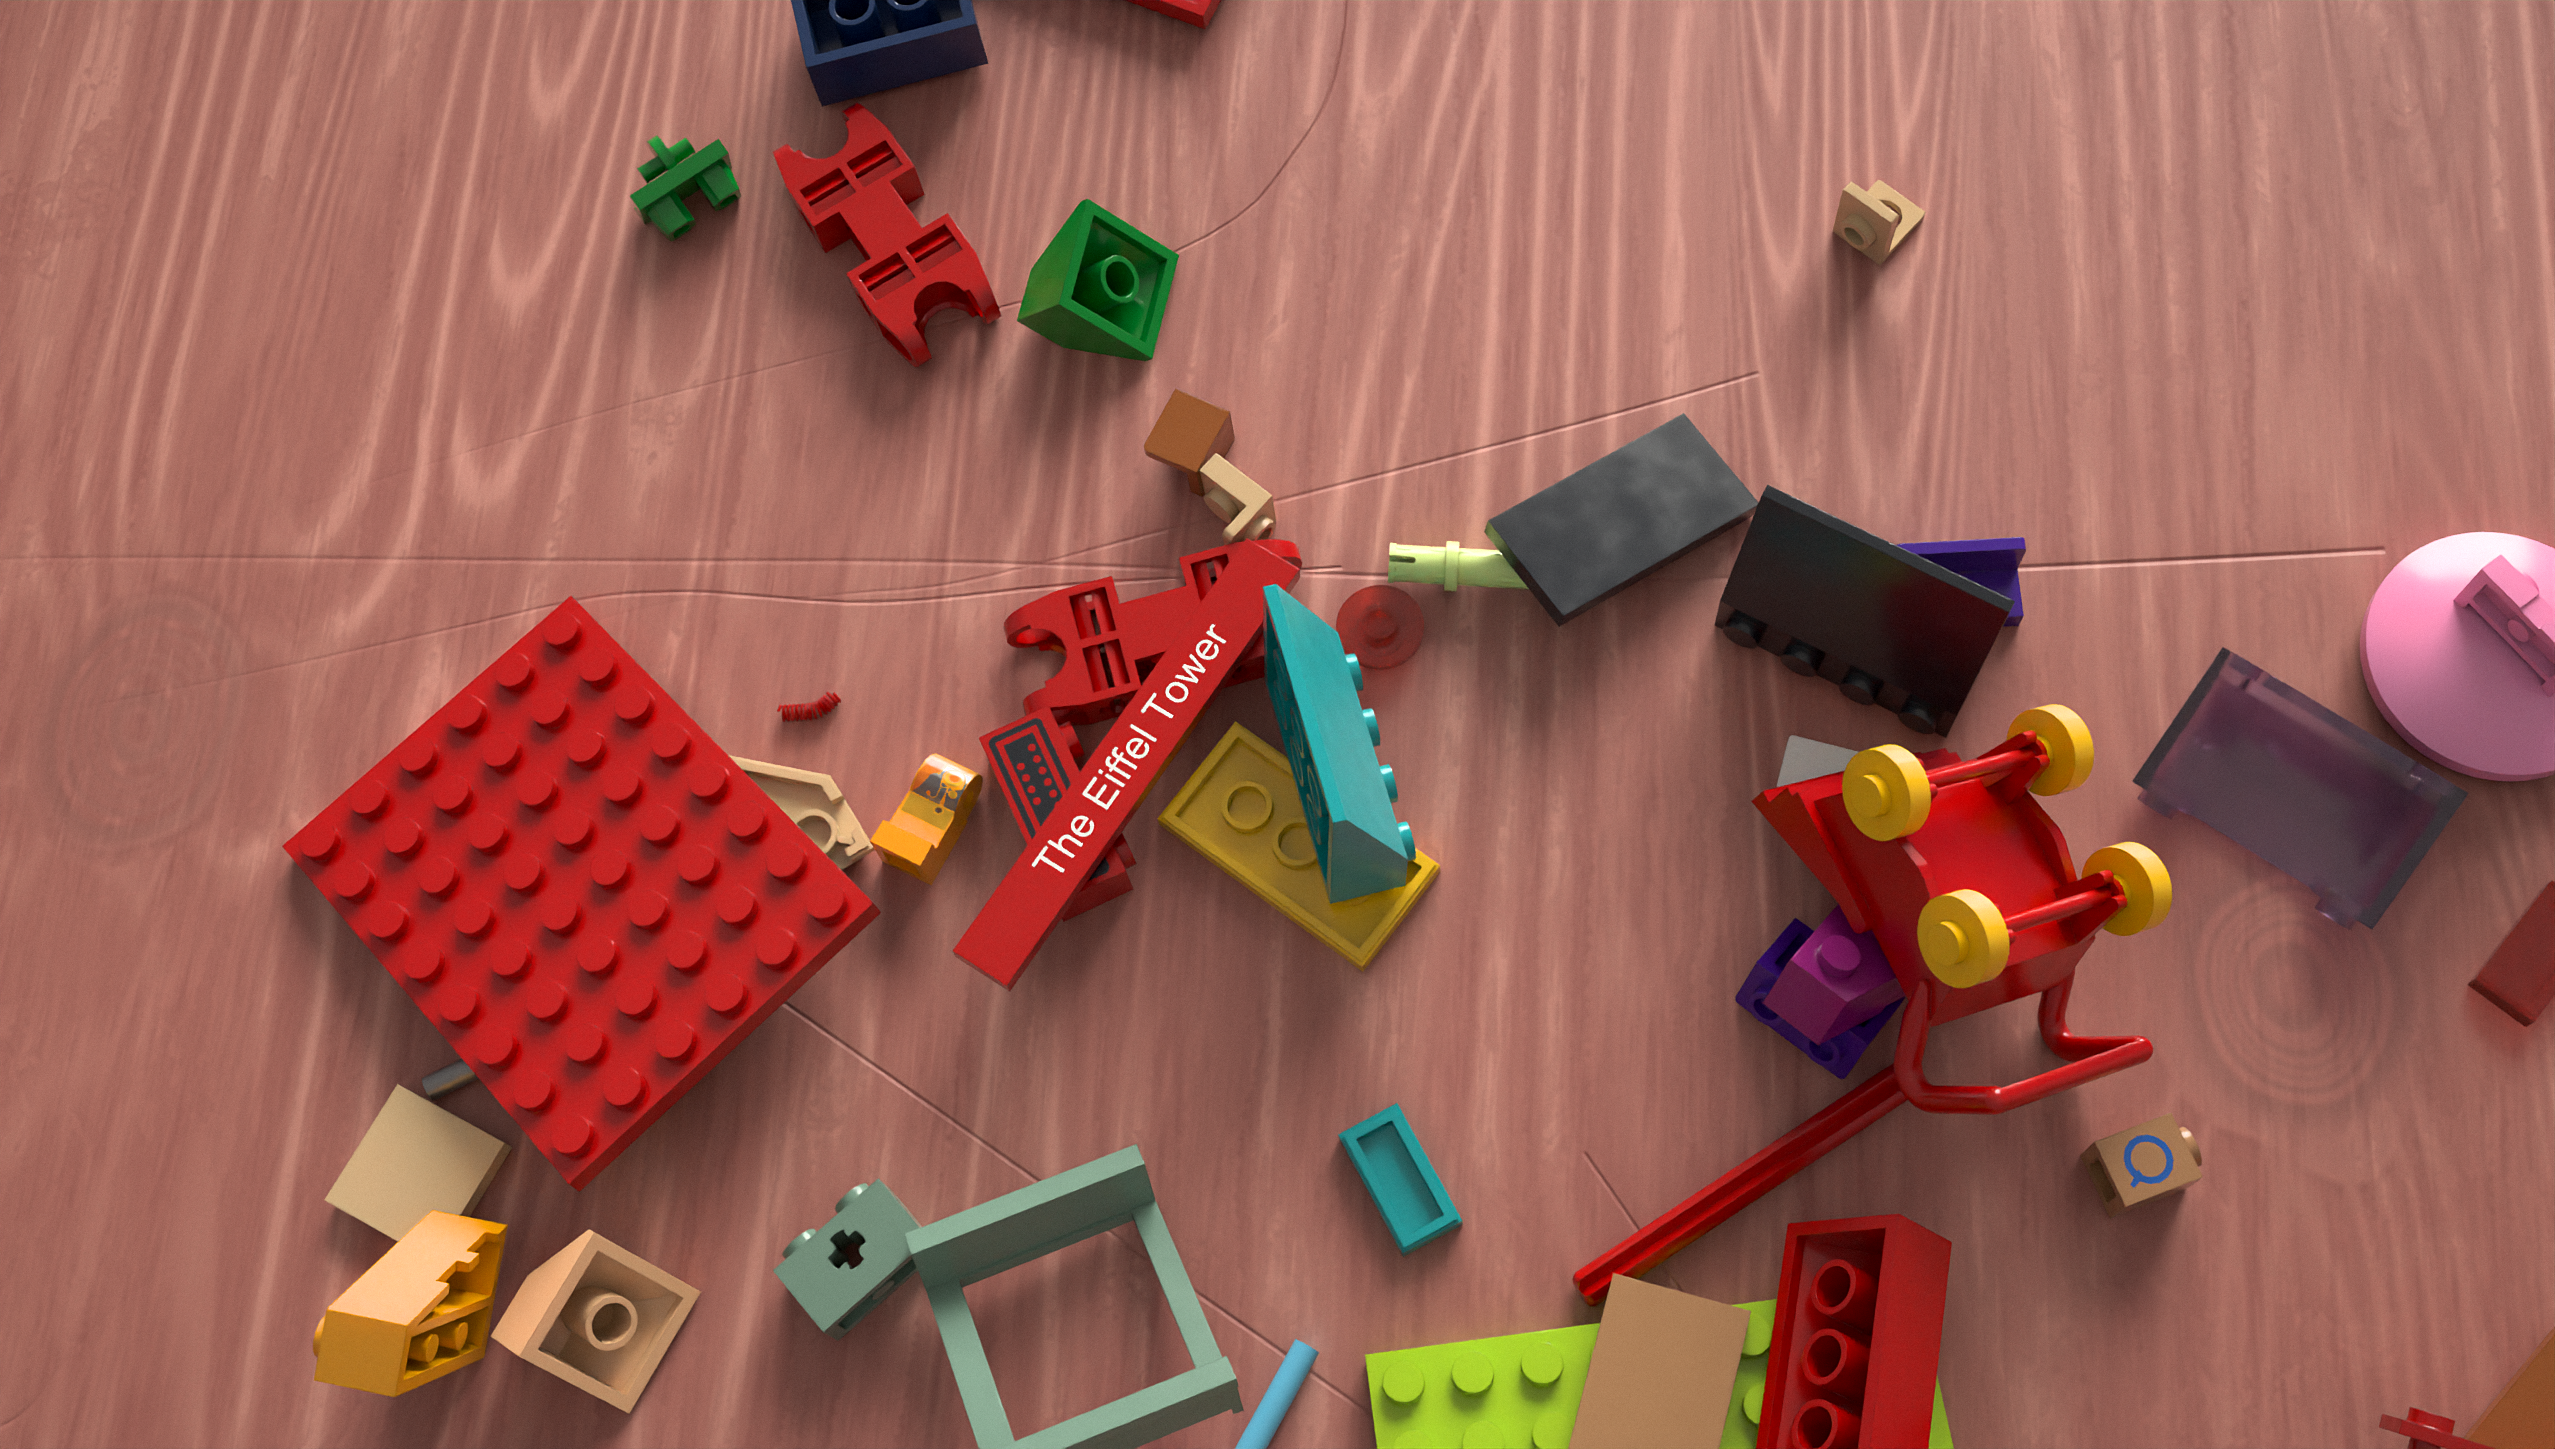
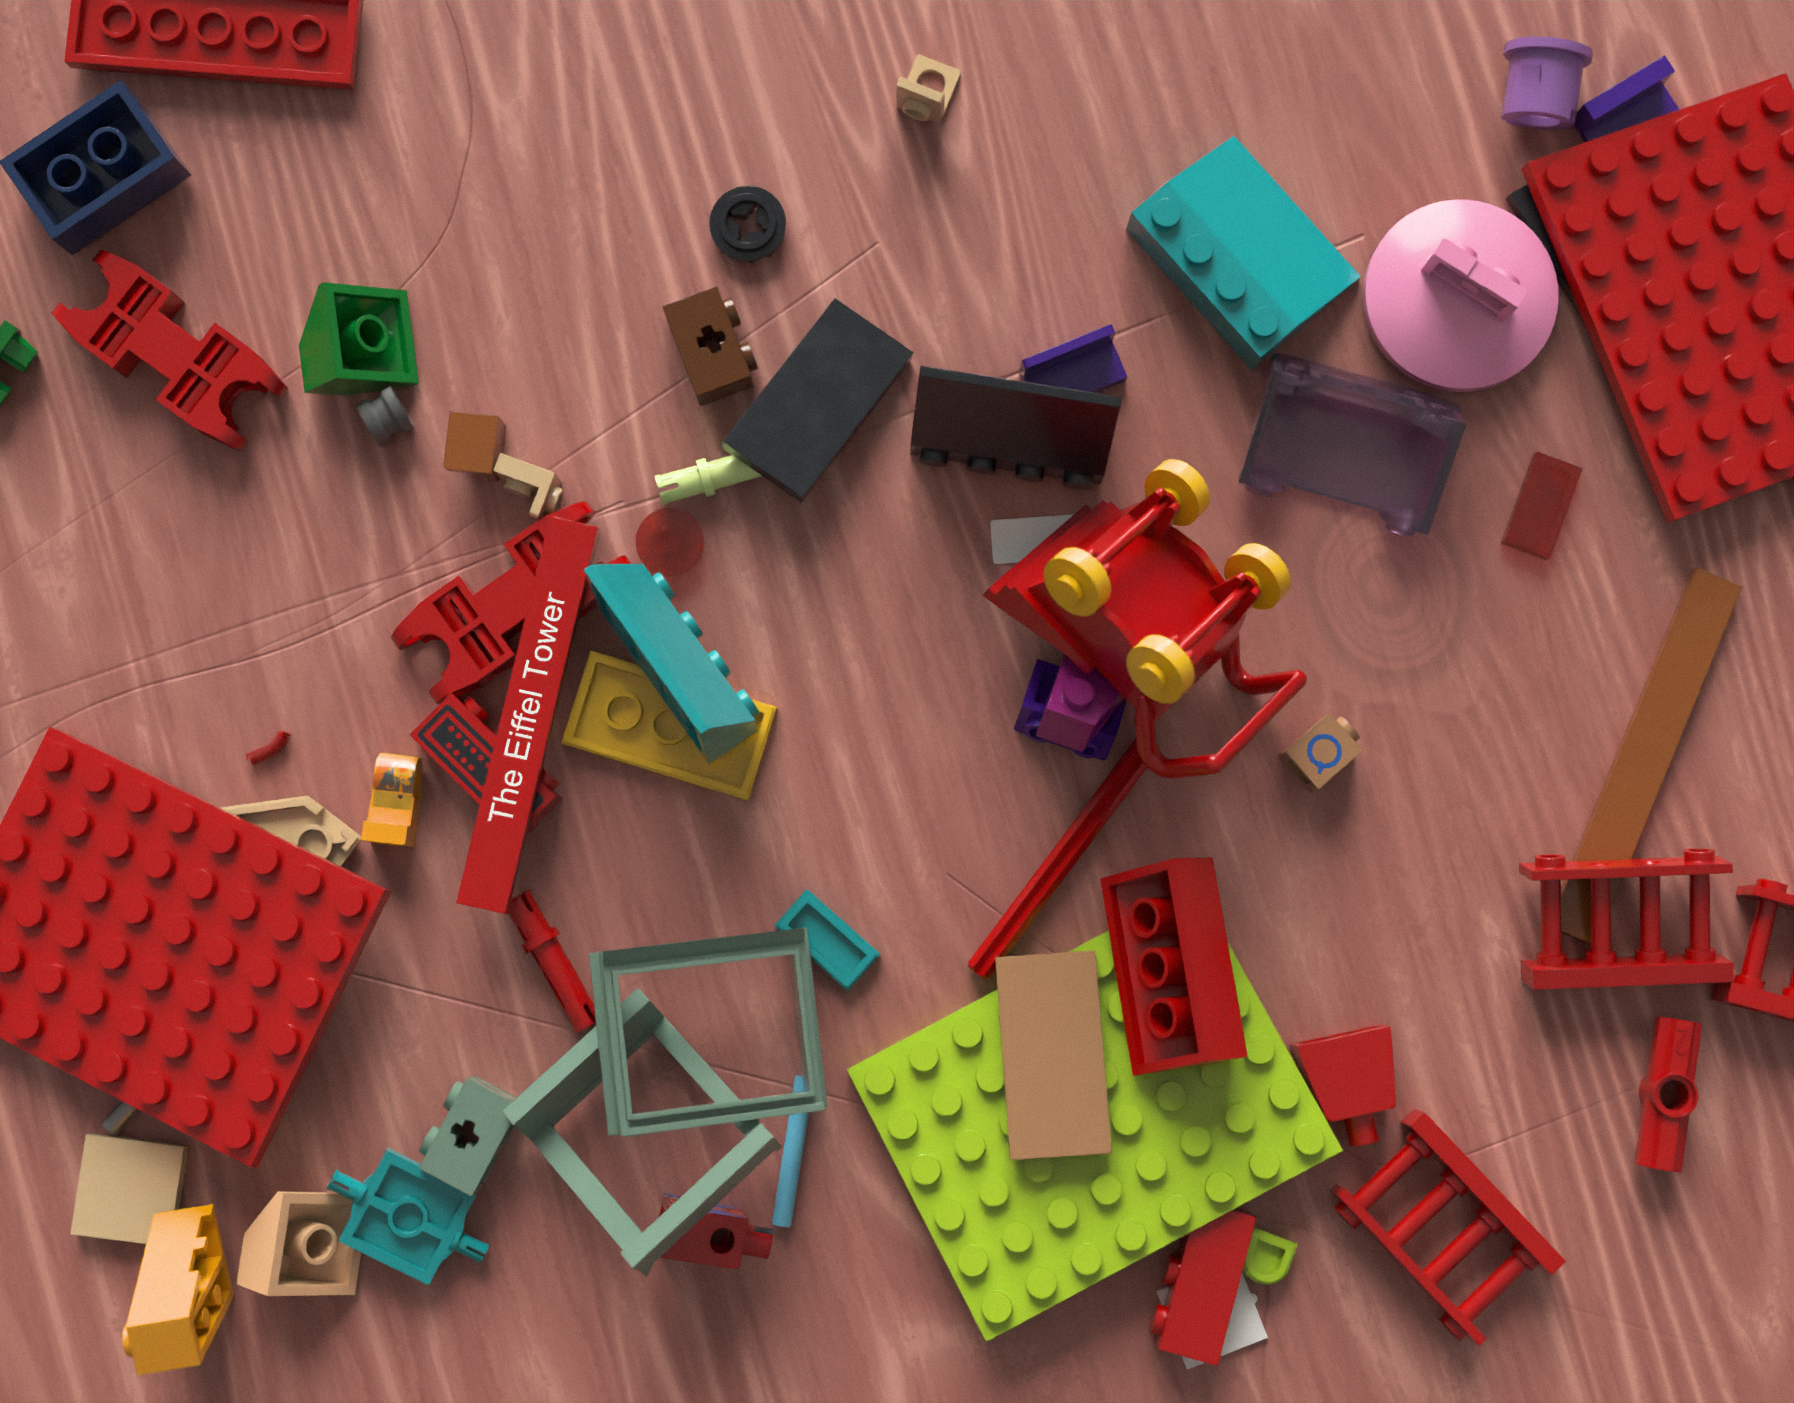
camera: 30 degrees left, 15 degrees up
none -> teal plate [326,1147,489,1285]
none -> dark grey wheel [356,386,415,447]
none -> red pin [508,889,596,1034]
none -> sand green piece [589,927,828,1137]
none -> reddish brown brick [662,286,758,406]
none -> black gear [709,186,787,264]
none -> teal slope [1126,136,1361,371]

